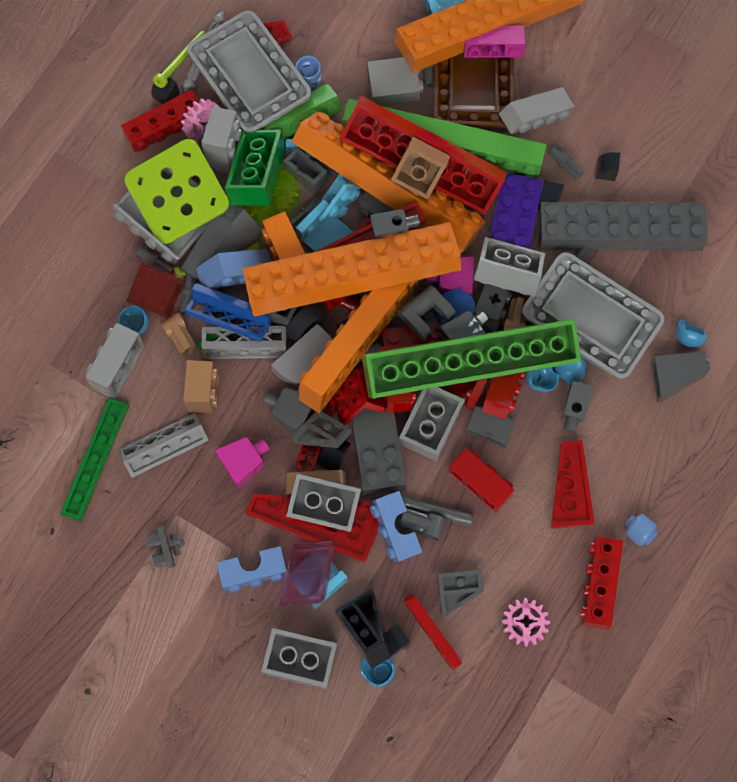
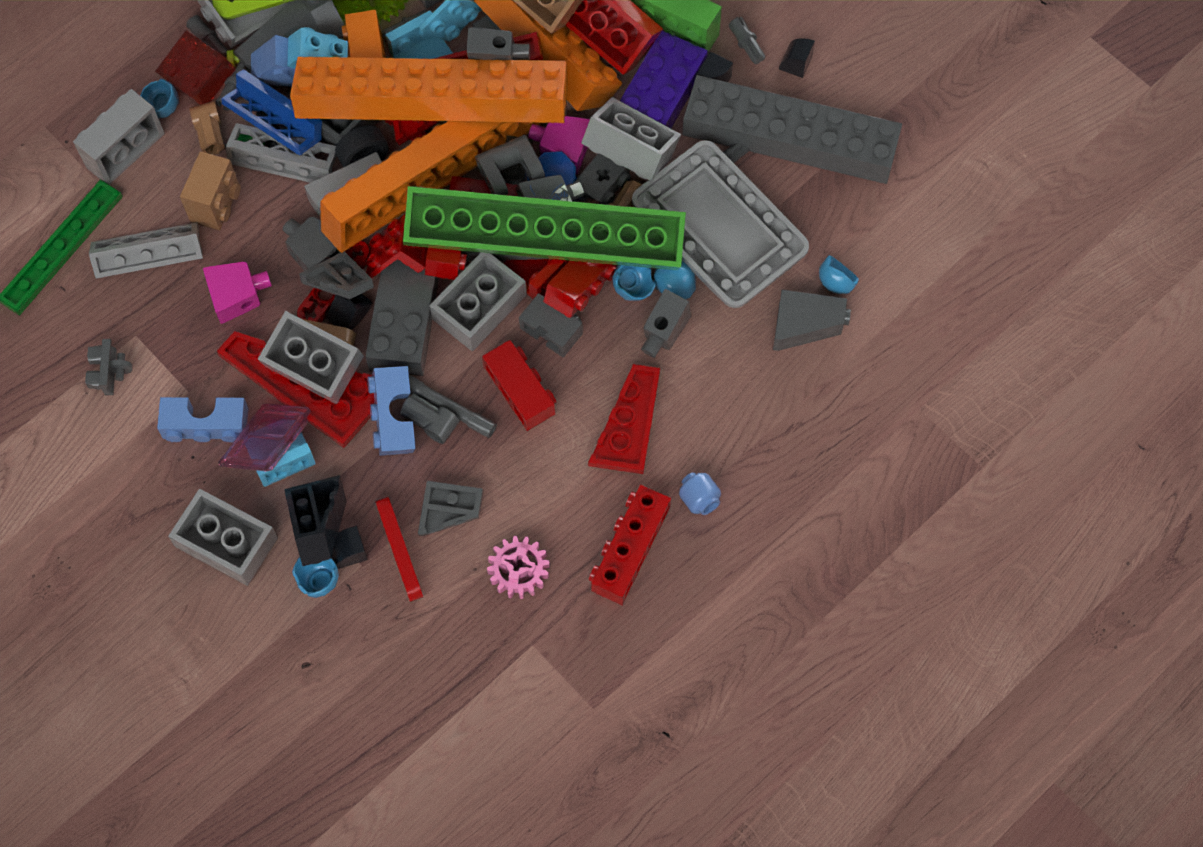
camera: 15 degrees right, 5 degrees down
none -> medium azure brick [287,27,348,68]

